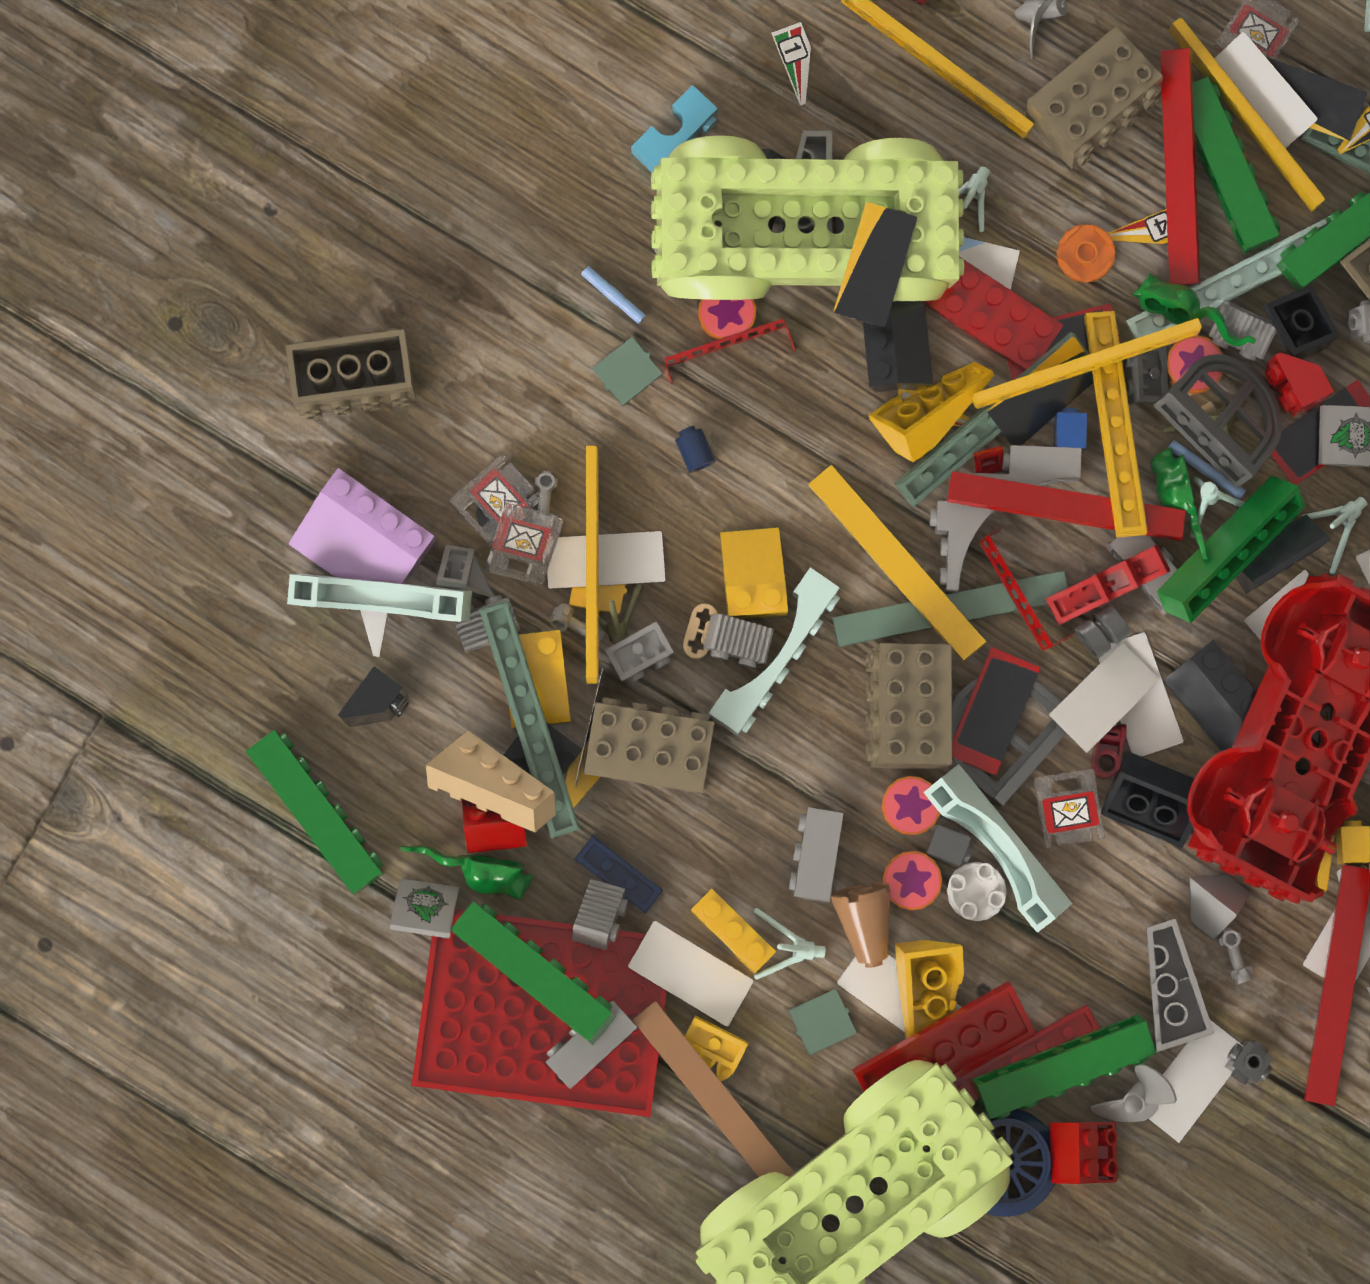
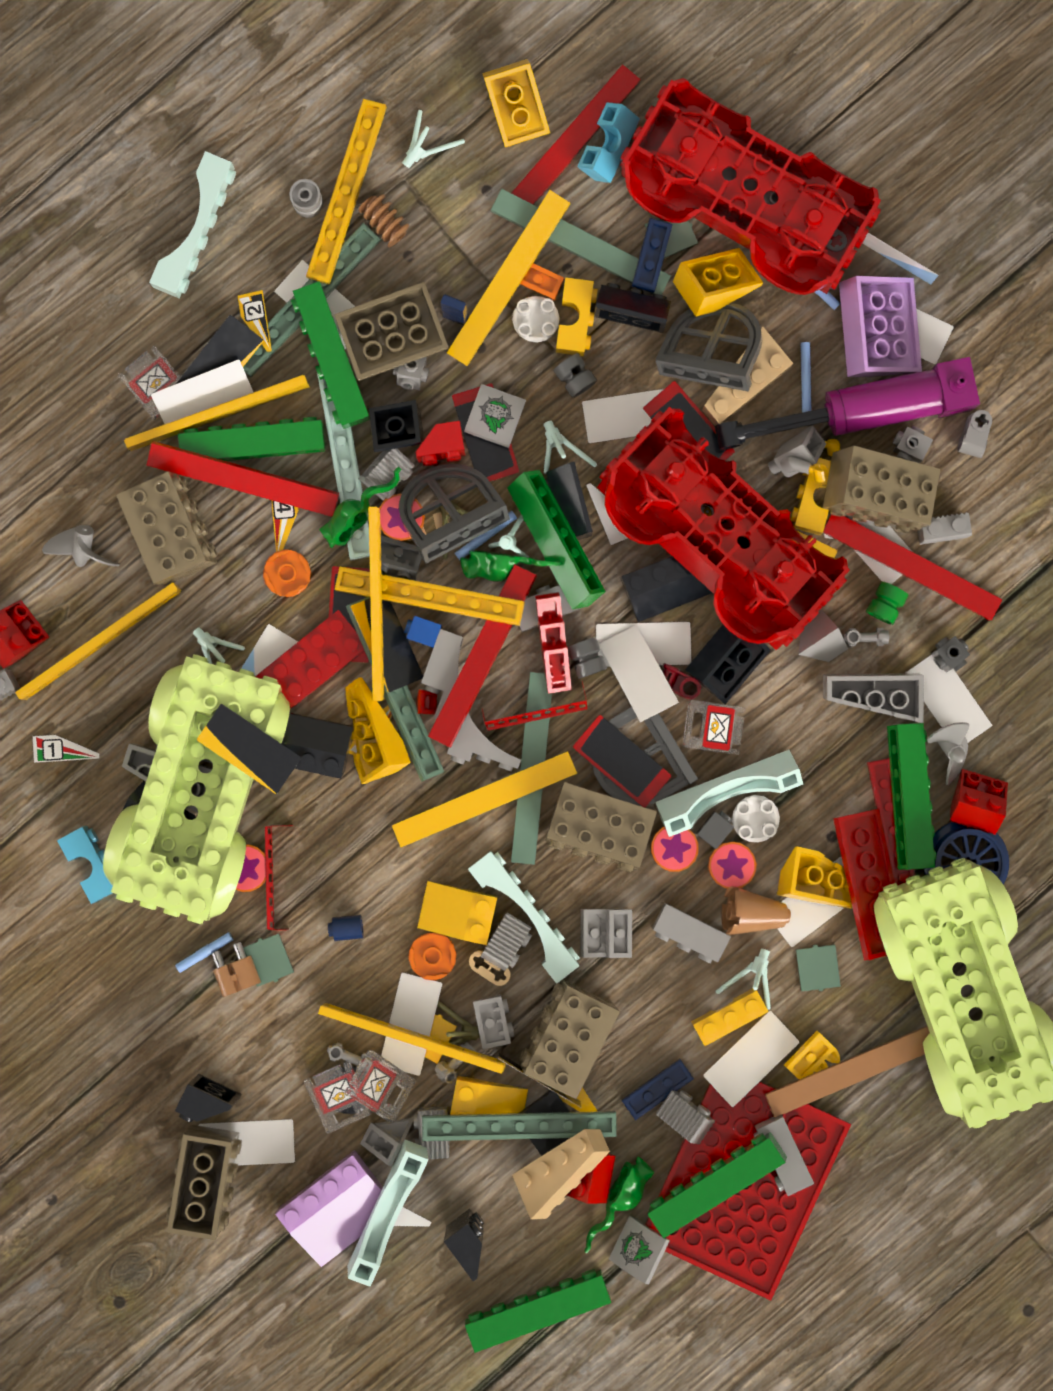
camera: 65 degrees left, 5 degrees up
none -> black slope [175,1074,242,1122]
none -> white sticker [198,1119,295,1165]
none -> medium nougat piece [212,942,261,997]
none -> orange tile [409,932,456,980]
none -> light grey slope [580,909,632,958]
none -> green wheel [866,581,909,625]

